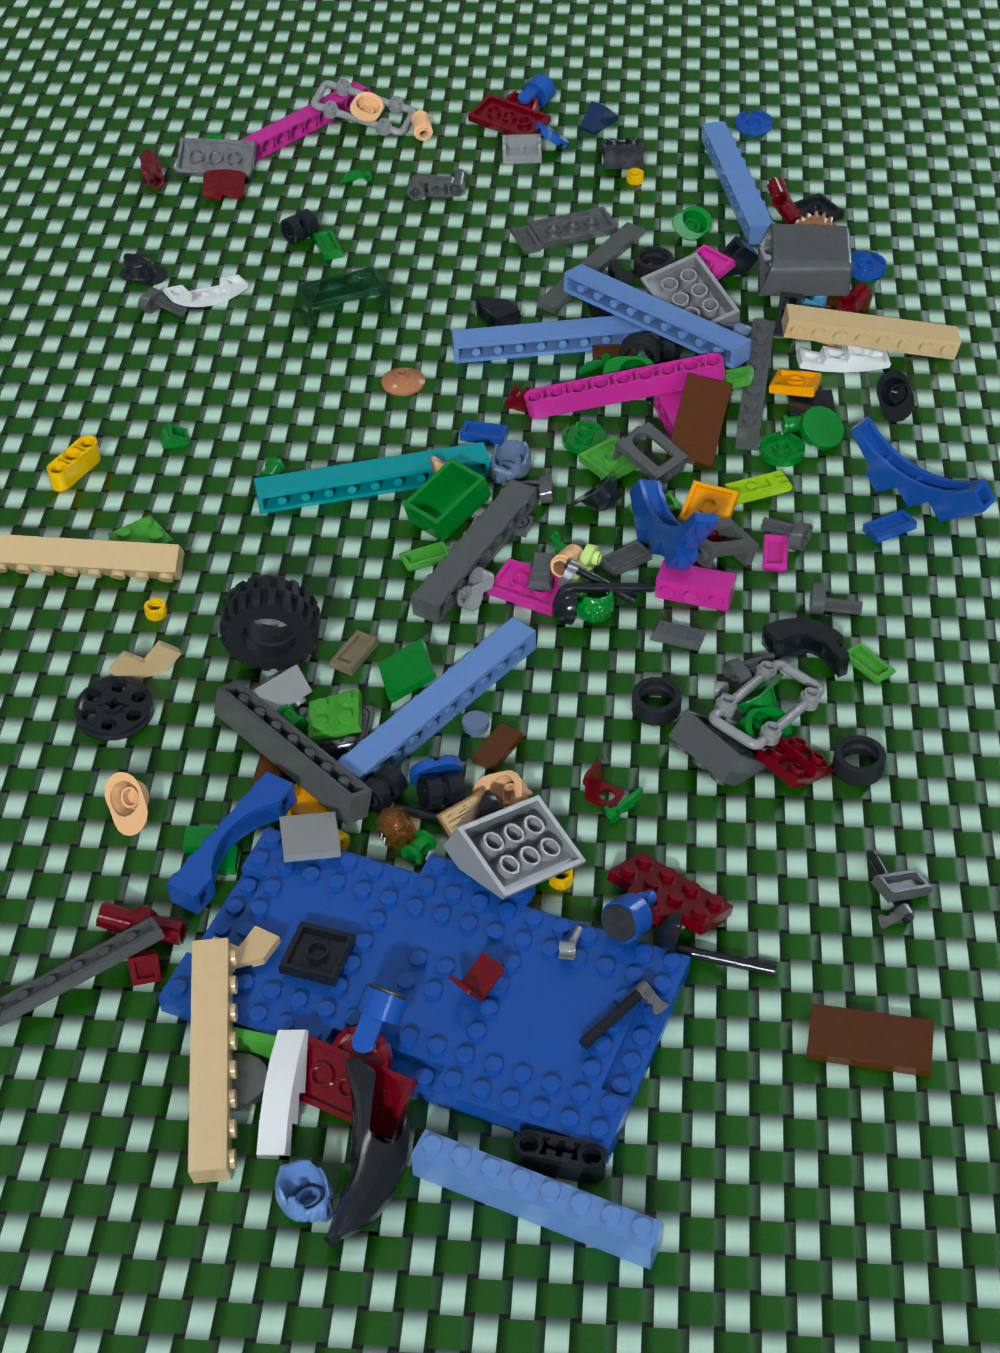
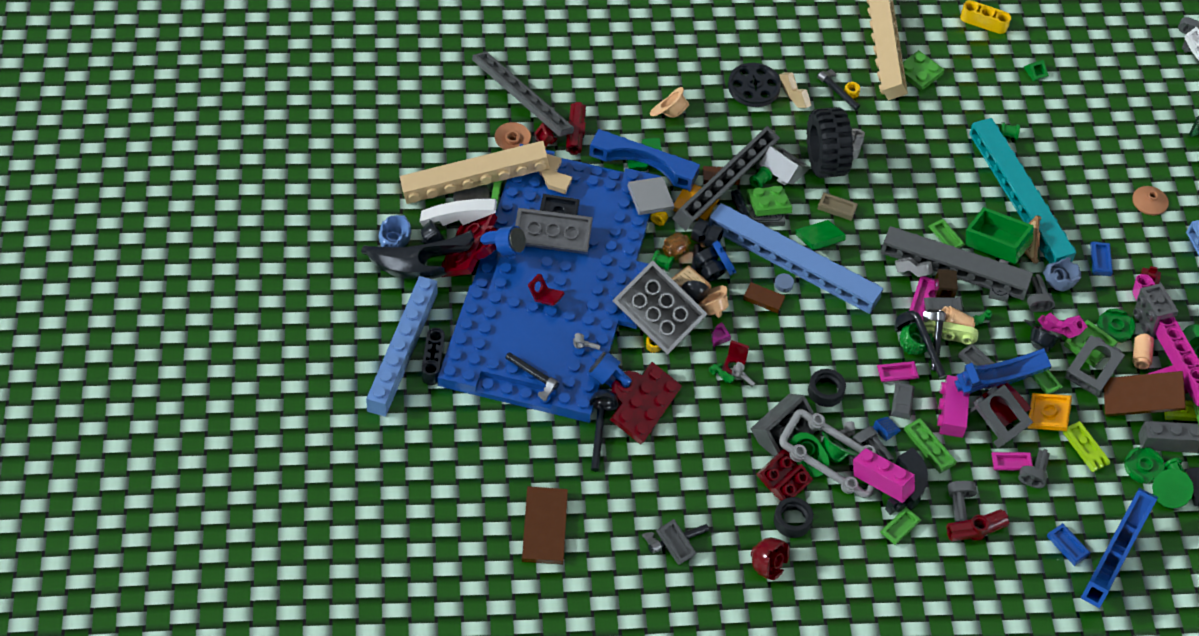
camera: 75 degrees right, 10 degrees up
none -> black piece [421,219,445,244]
none -> nougat dish [495,122,531,150]
none -> flat silver tile [515,208,593,254]
none -> magenta tile [712,322,731,347]
none -> light grey hand [732,362,755,387]
none -> dark red cylinder [751,537,790,580]
none -> black piece [817,69,860,110]
none -> dark pink brick [853,448,915,503]
none -> blue slope [873,417,901,441]
none -> dark pink tile [877,361,919,382]
none -> bright green tile [904,418,957,473]
none -> dark brown brick [934,269,958,298]
none -> dark red piece [946,509,1009,542]
none -> dark pink piece [1038,313,1088,338]
none -> light nougat head [1132,334,1154,369]
none -> flat silver bracket [1133,283,1178,338]

